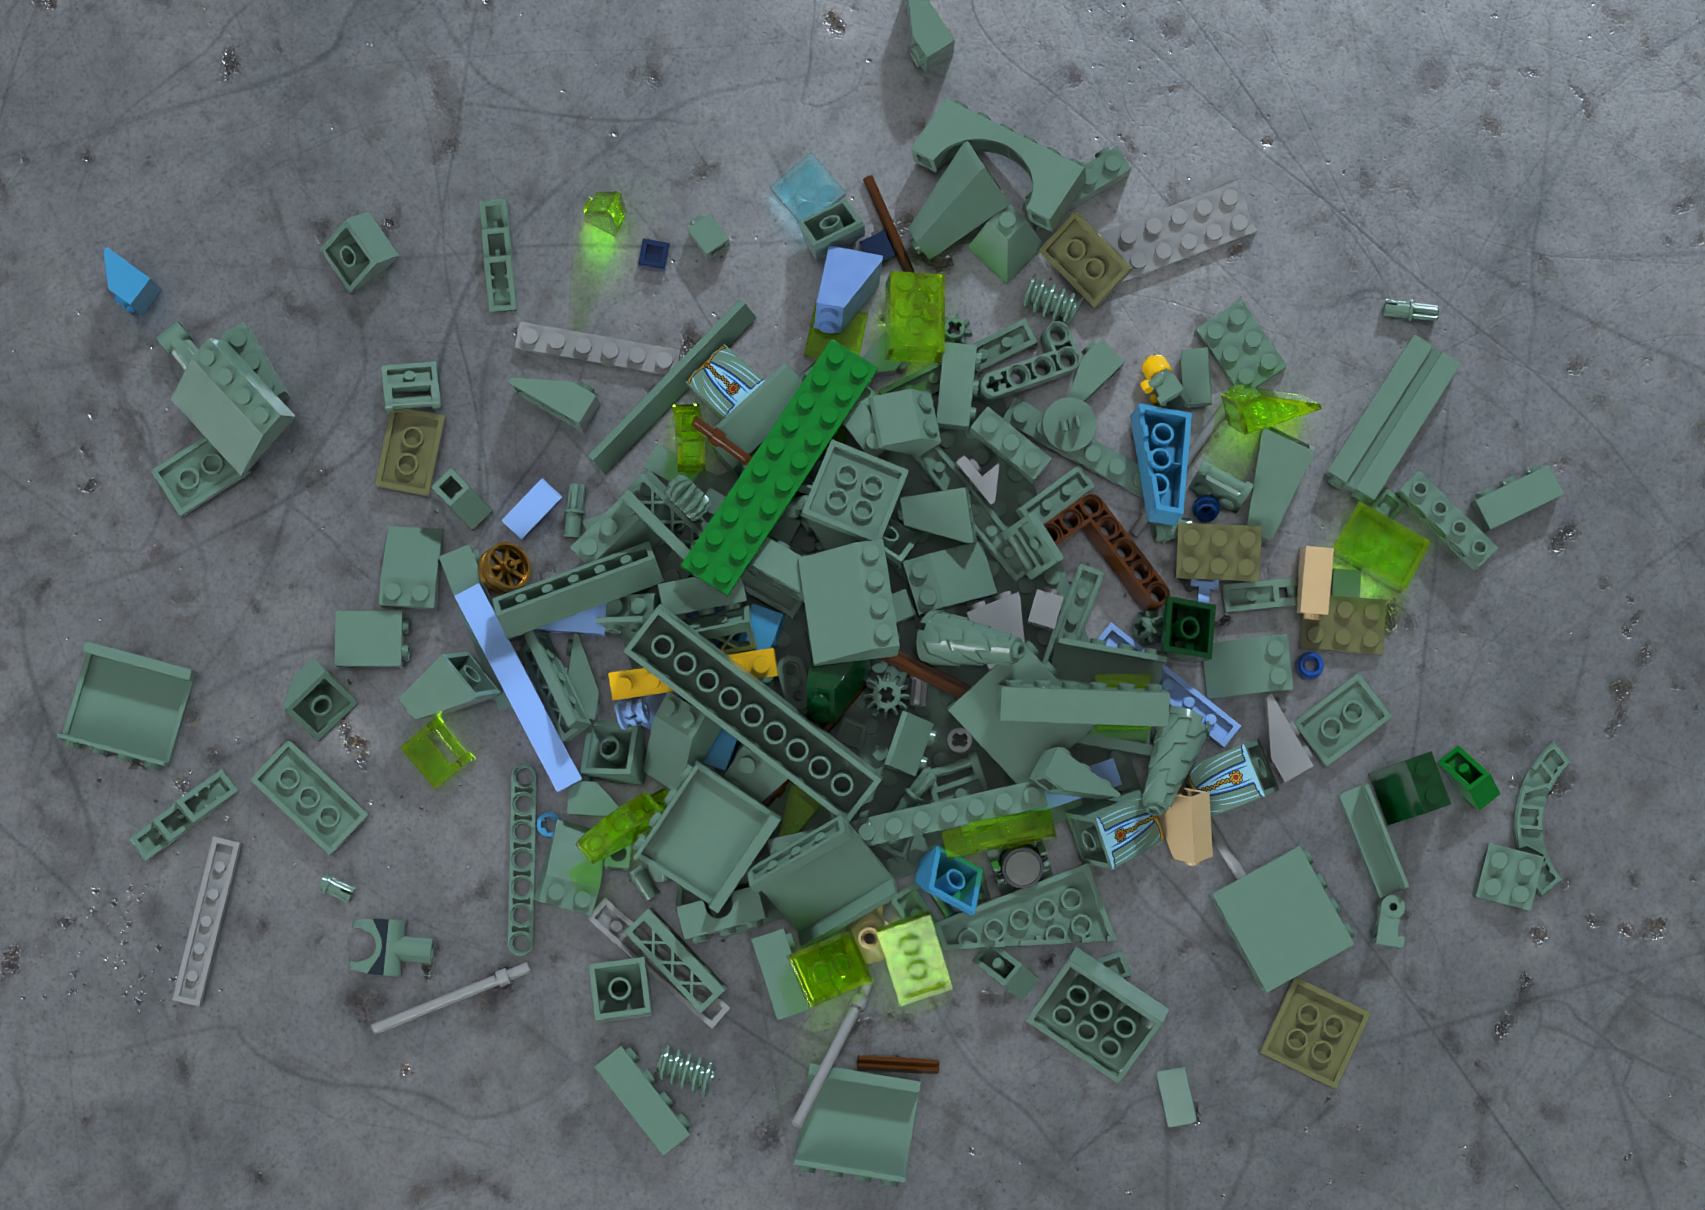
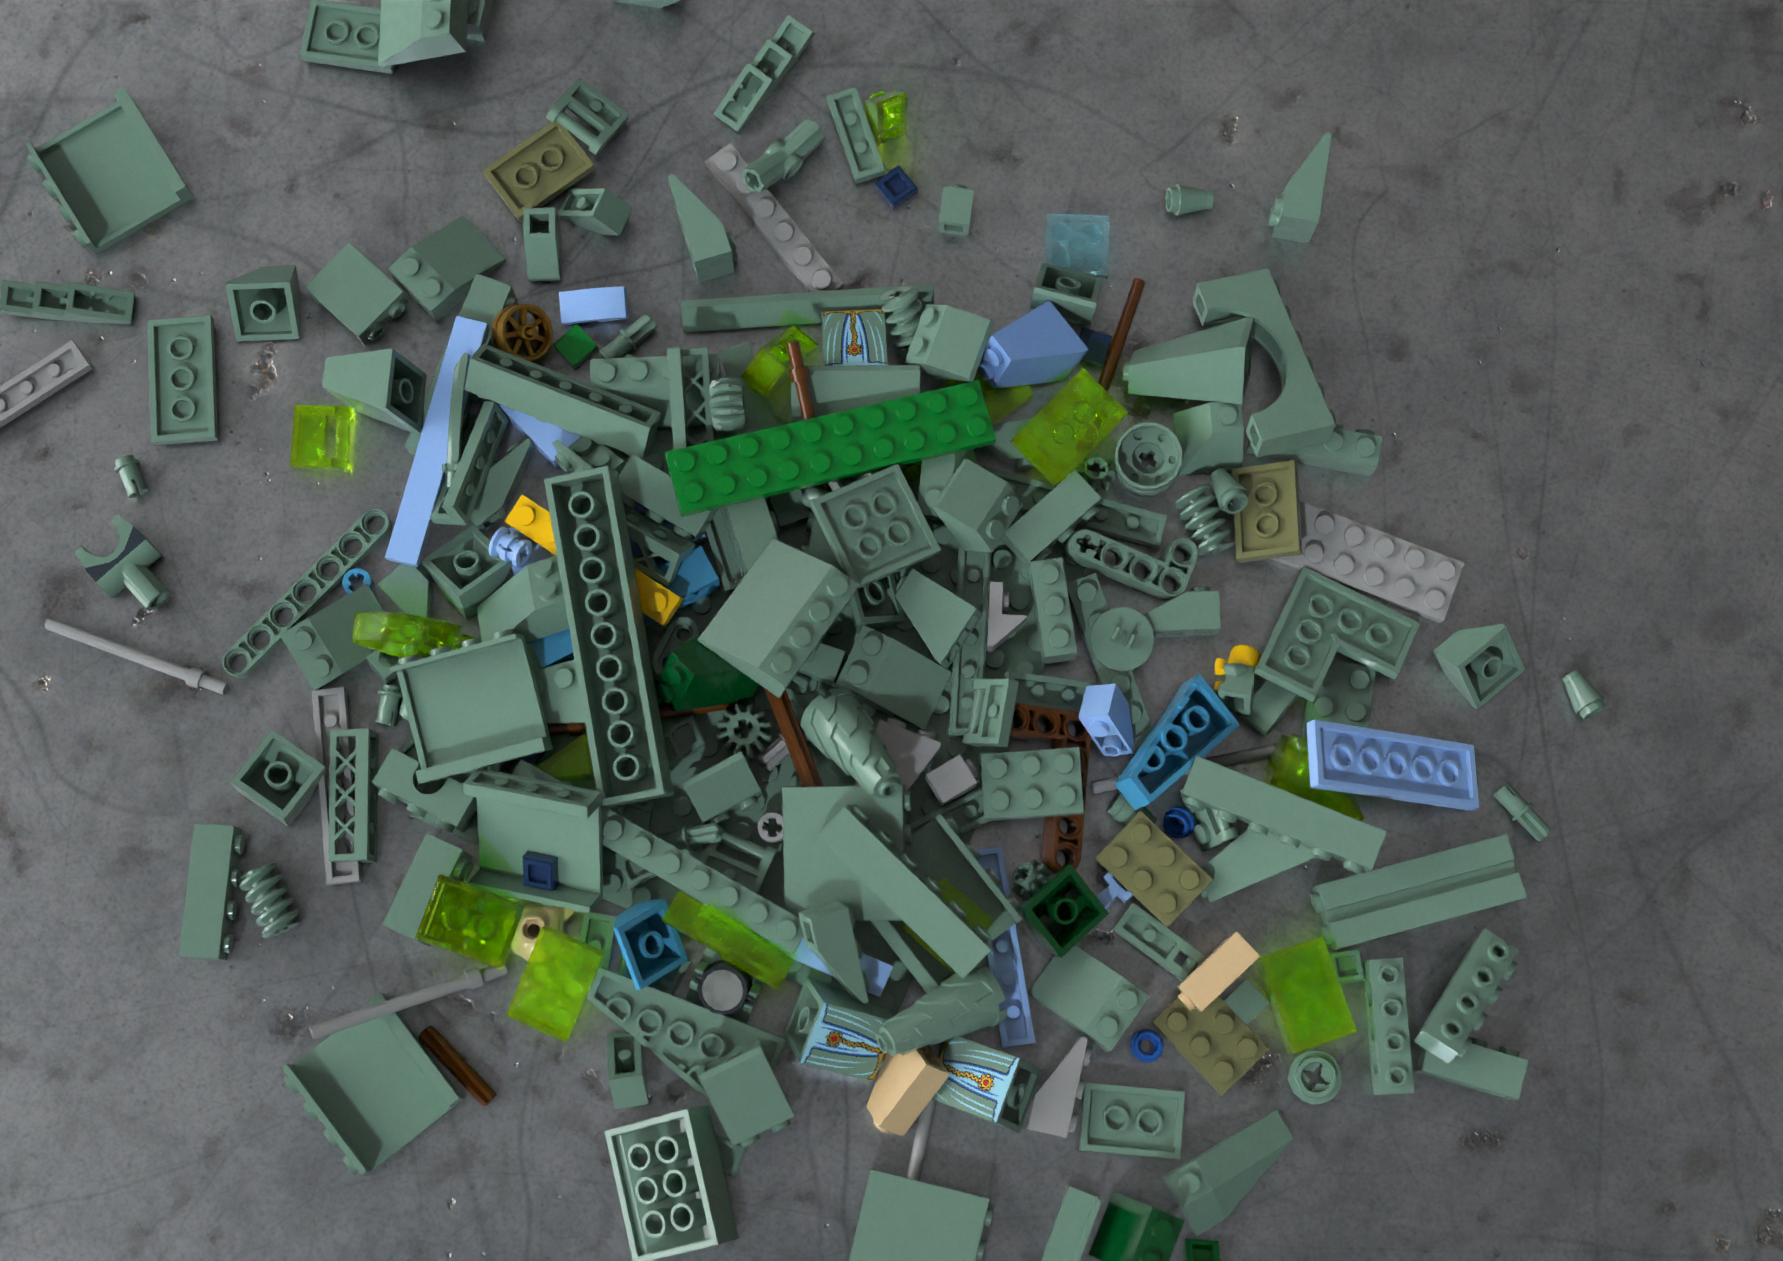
camera: 40 degrees right, 5 degrees down
none -> sand green sword [442,353,470,489]
none -> dark blue tile [523,851,559,891]
none -> green tile [553,324,598,369]
none -> sand green slope [557,189,632,235]
none -> sand green slope [698,1039,794,1147]
none -> sand green piece [742,118,825,193]
none -> sand green plate [826,87,885,184]
none -> sand green piece [879,286,923,358]
none -> sand green slope [905,304,995,381]
none -> sand green plate [980,747,1084,821]
none -> light blue slope [1078,683,1135,757]
none -> sand green wheel [1114,423,1182,496]
none -> sand green wedge [1162,1109,1294,1236]
none -> sand green cone [1165,184,1214,215]
none -> sand green brick [1181,756,1387,874]
none -> sand green cone [1210,469,1248,514]
none -> sand green plate [1254,566,1420,702]
none -> sand green gear [1288,1050,1342,1105]
none -> light blue plate [1307,720,1479,811]
none -> sand green brick [1414,928,1519,1064]
none -> sand green slope [1433,624,1525,710]
none -> sand green cone [1562,670,1606,720]

